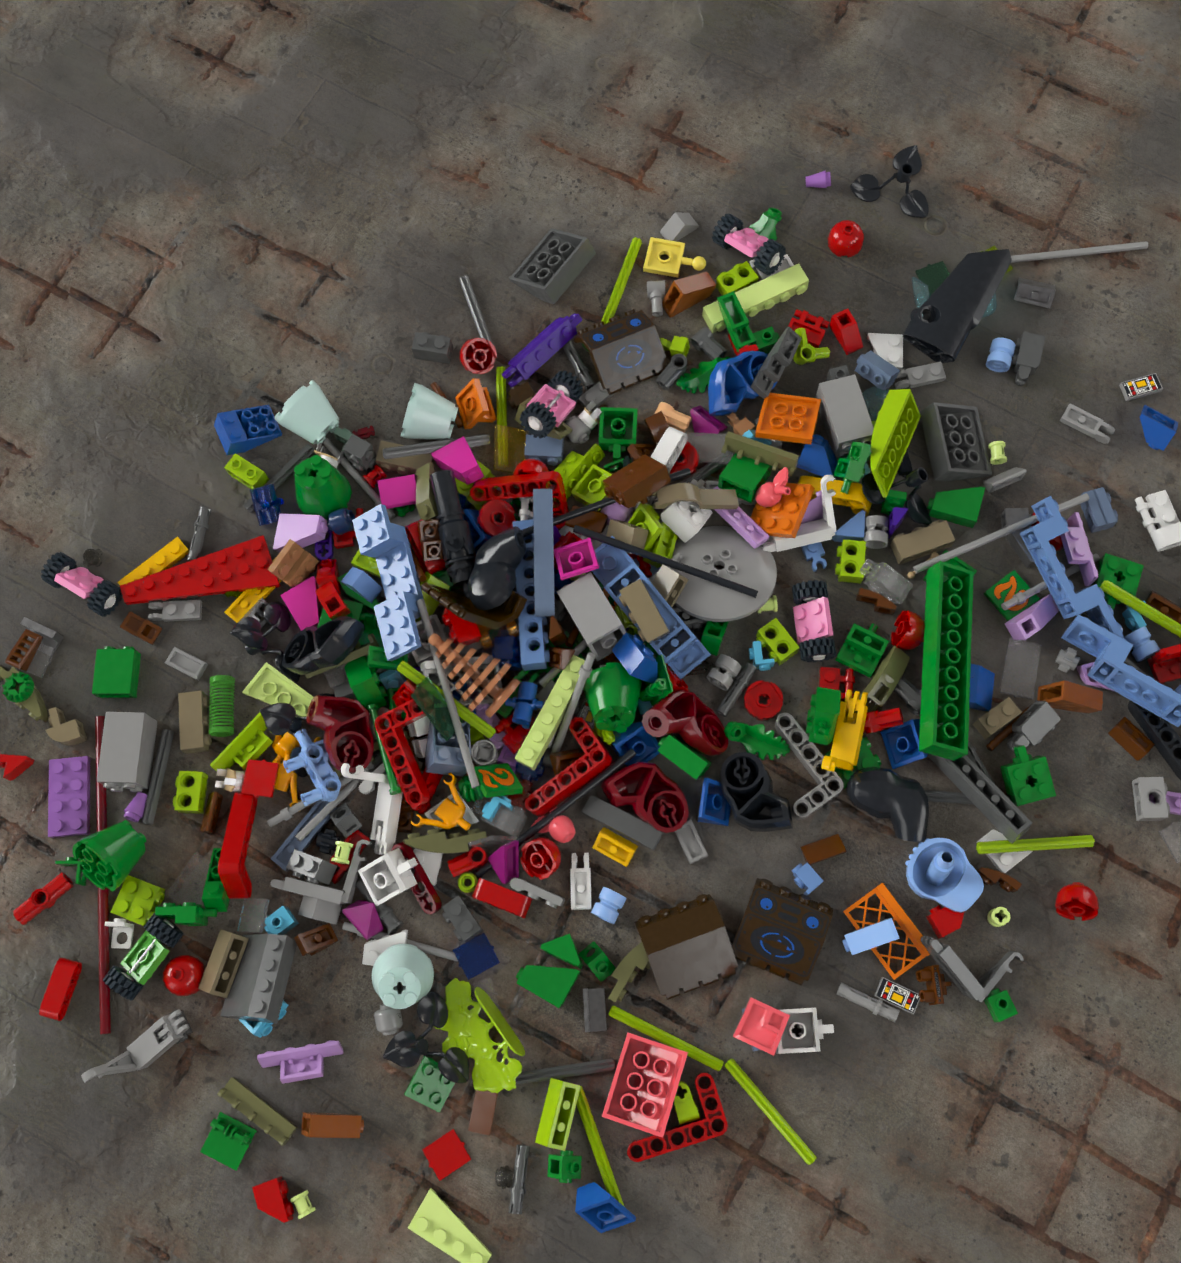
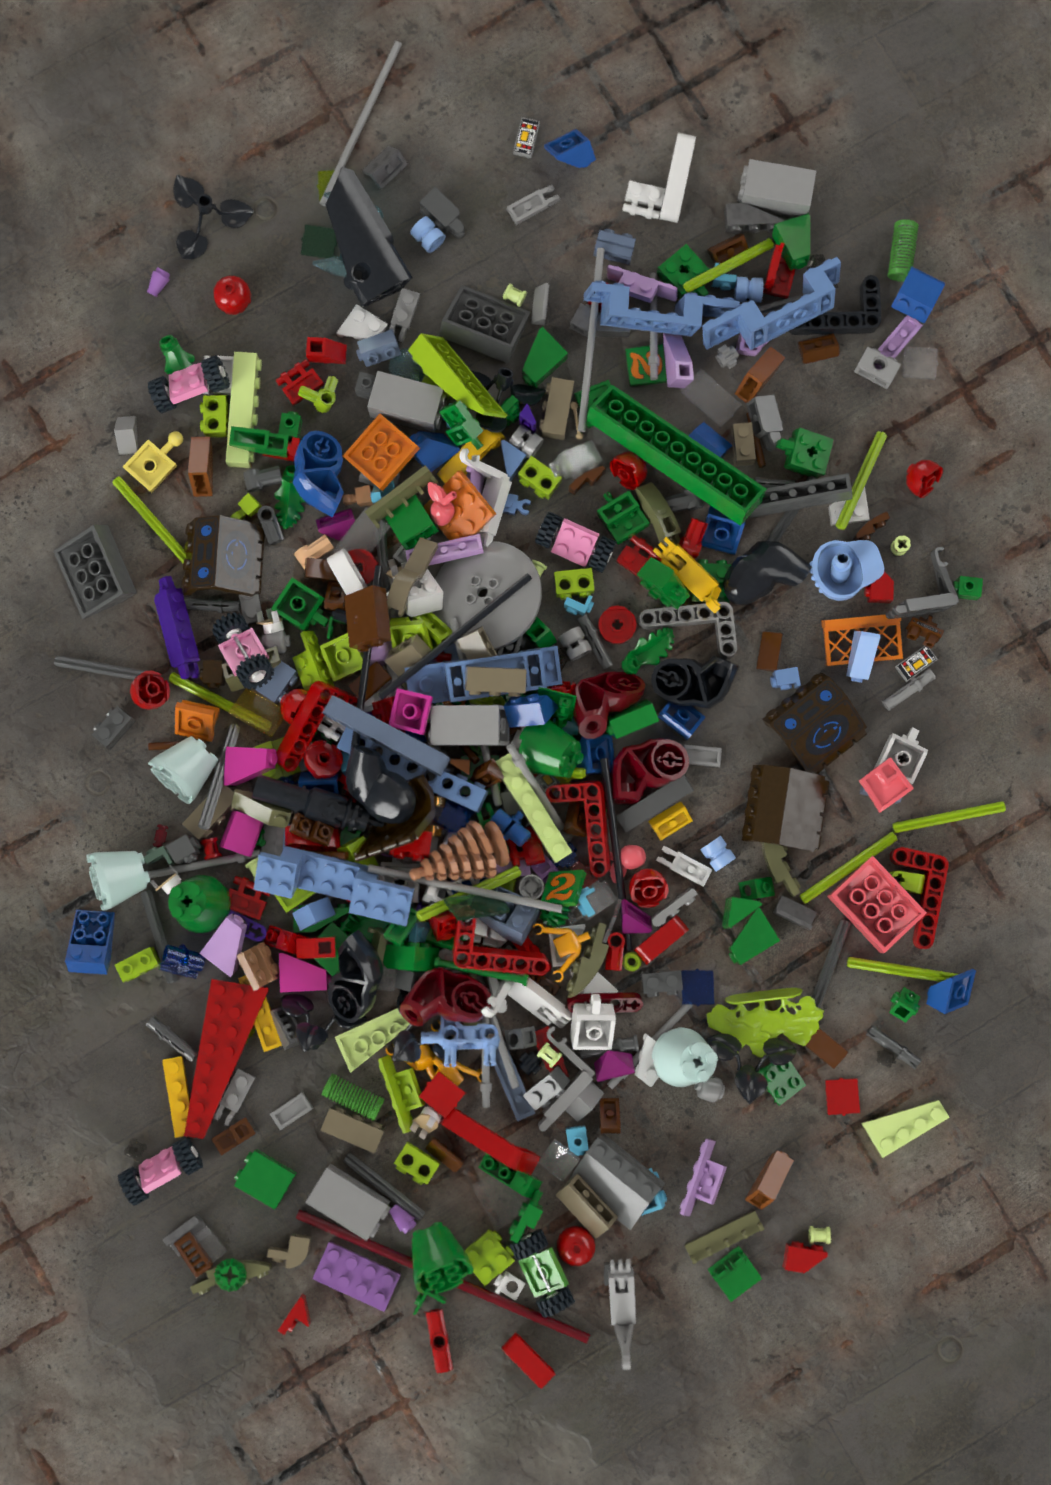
camera: 70 degrees left, 10 degrees up
dark blue head [327,508,356,535] -> none
lime brick [535,1078,581,1151] -> none
light grey pin [647,280,665,316] -> none
dark grey slope [750,327,802,399] -> none

